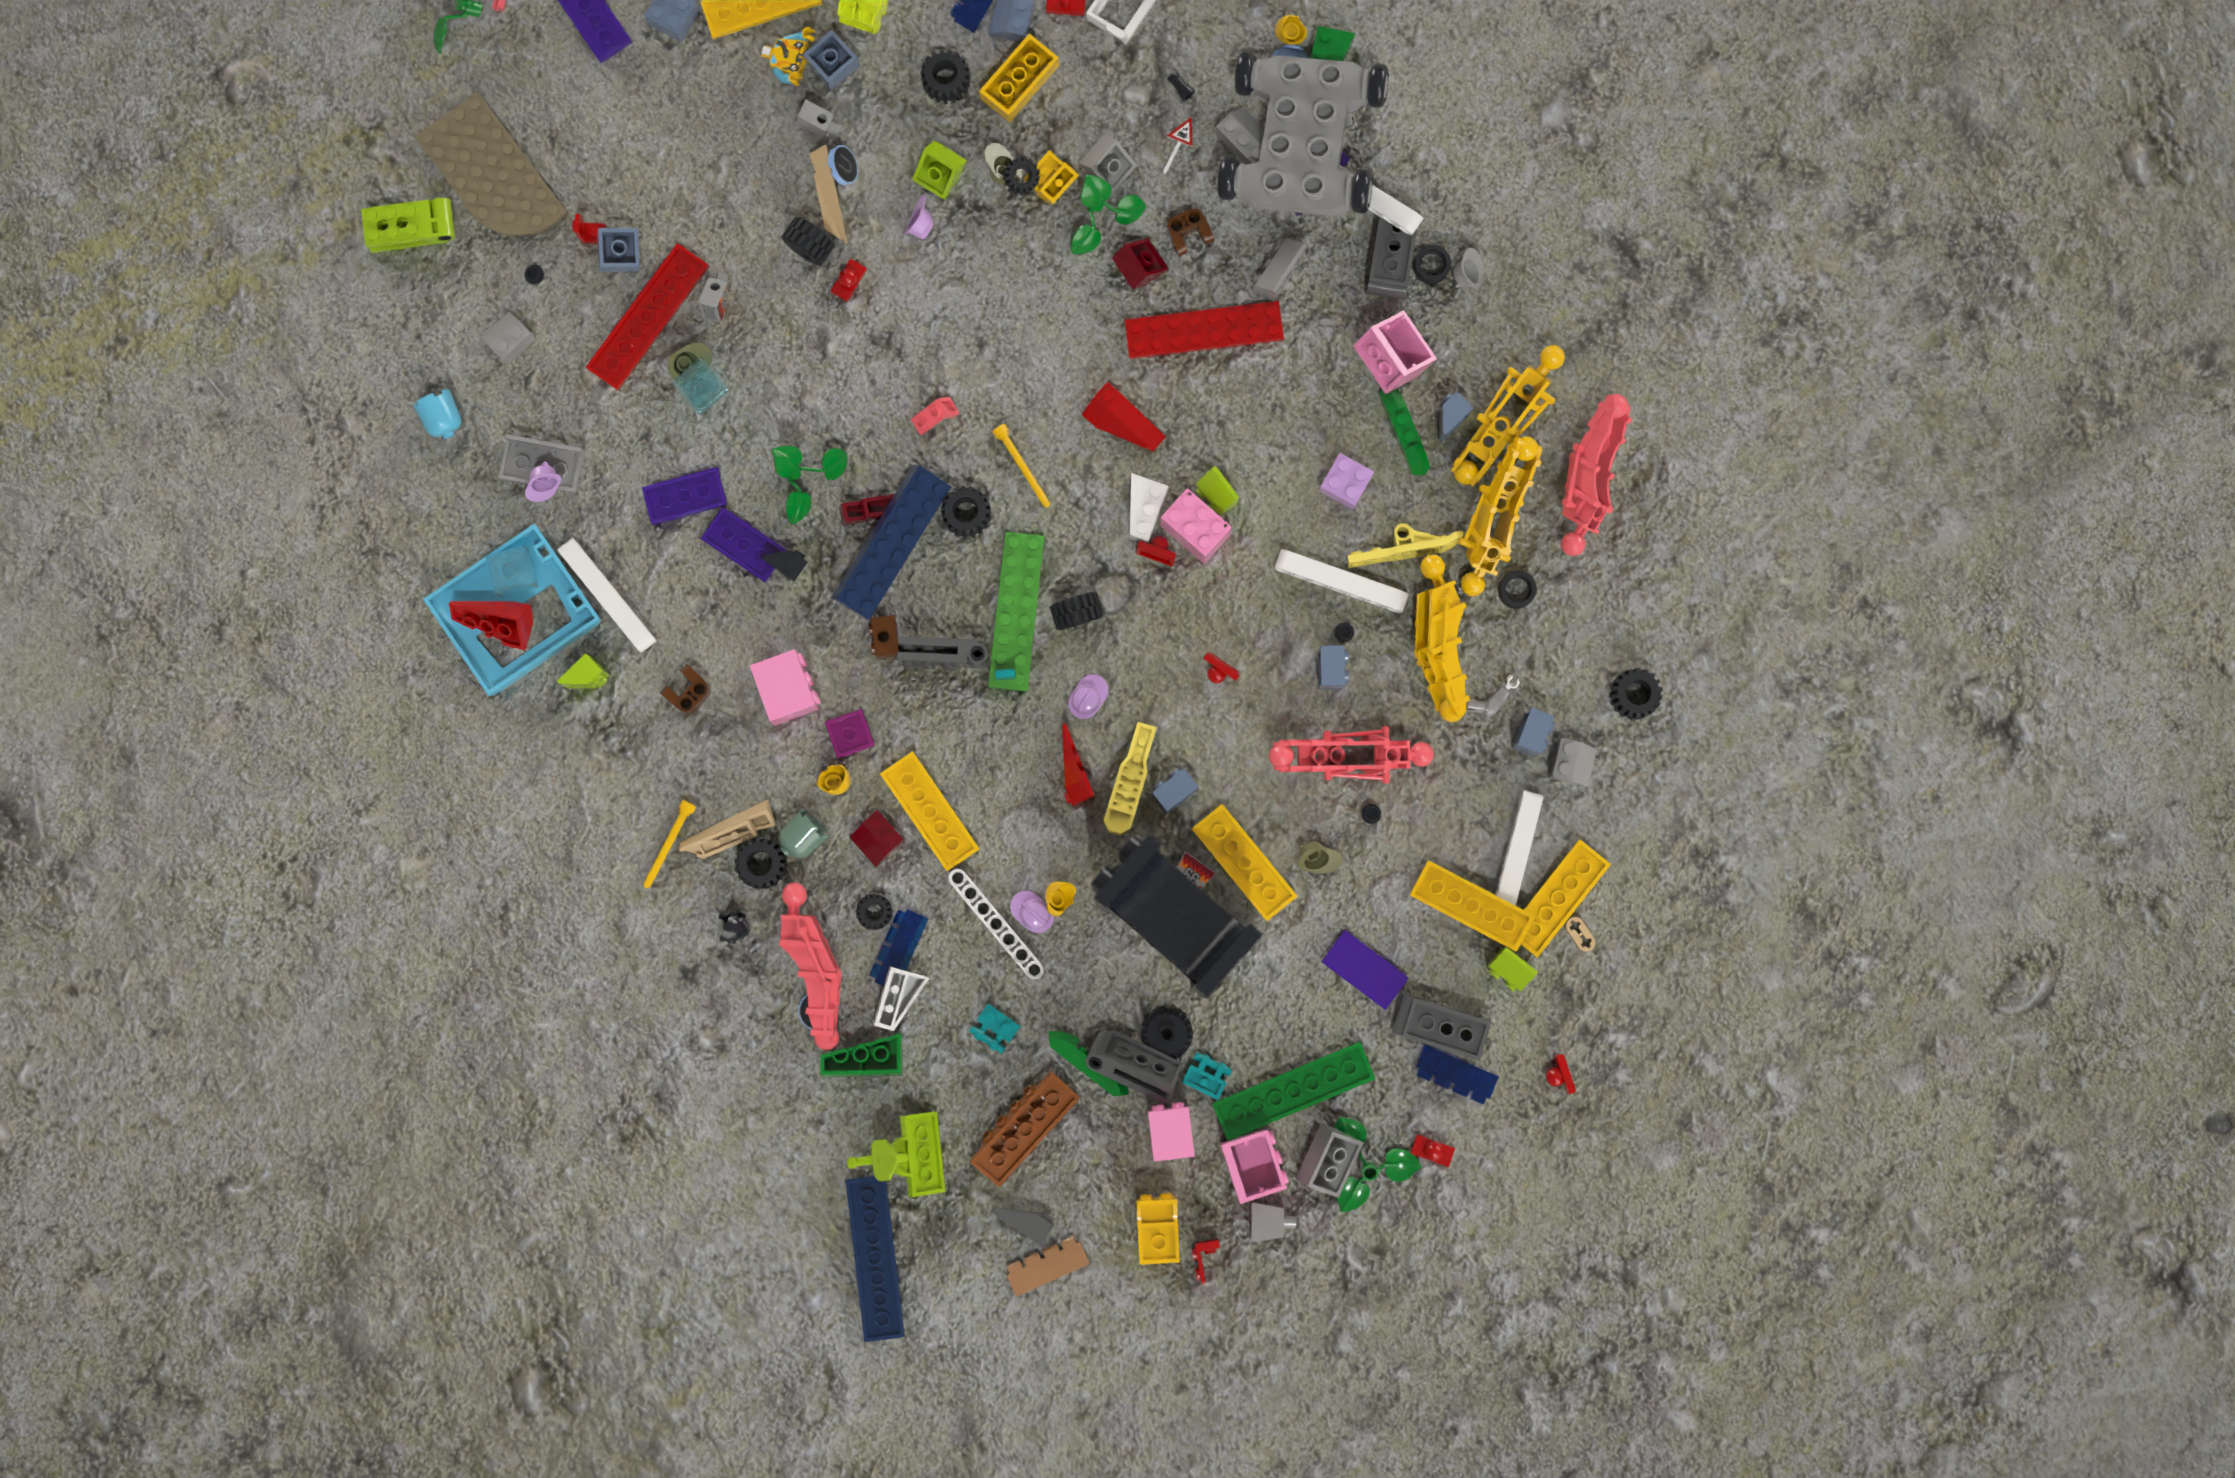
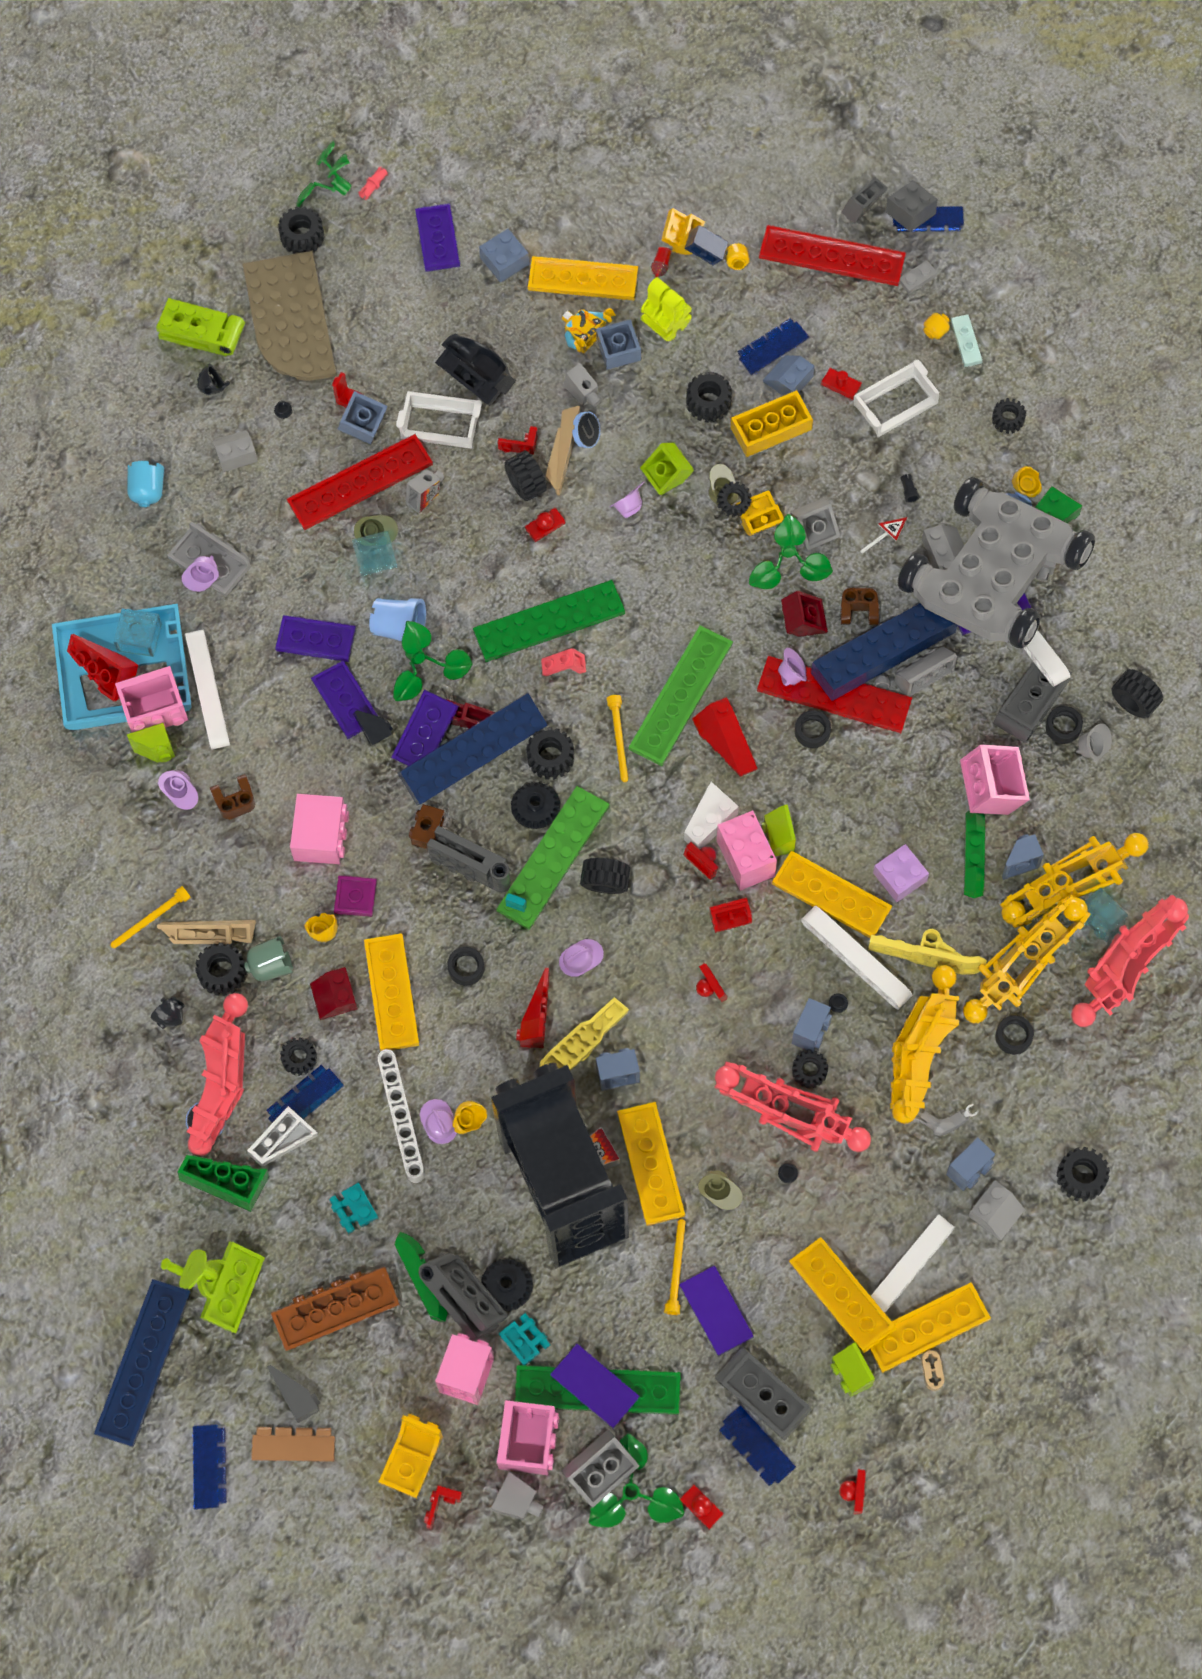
camera: 25 degrees right, 15 degrees down
none -> bright pink container [115,666,188,733]
none -> lavender piece [158,770,198,810]
none -> clear blue windscreen [193,1424,227,1510]
none -> black helmet [197,363,230,395]
none -> black tyre [278,206,324,254]
none -> light blue piece [369,598,426,641]
none -> dark purple tile [391,689,459,766]
none -> white piece [396,391,482,449]
none -> black piece [435,333,516,406]
none -> black tyre [447,947,485,986]
none -> green plate [473,580,625,663]
none -> red bracket [498,426,538,455]
none -> black gear [511,781,560,829]
none -> dark purple tile [550,1344,640,1429]
none -> bright green plate [629,626,733,766]
none -> yellow piece [664,1219,685,1315]
none -> red hinge [709,897,752,933]
none -> yellow plate [772,851,892,939]
none -> lavender piece [778,648,807,686]
none -> black tyre [792,1050,828,1088]
none -> black tyre [795,710,831,748]
none -> dark blue brick [811,603,957,701]
none -> clear light blue brick [1084,888,1128,942]
none -> black tyre [1111,669,1164,719]

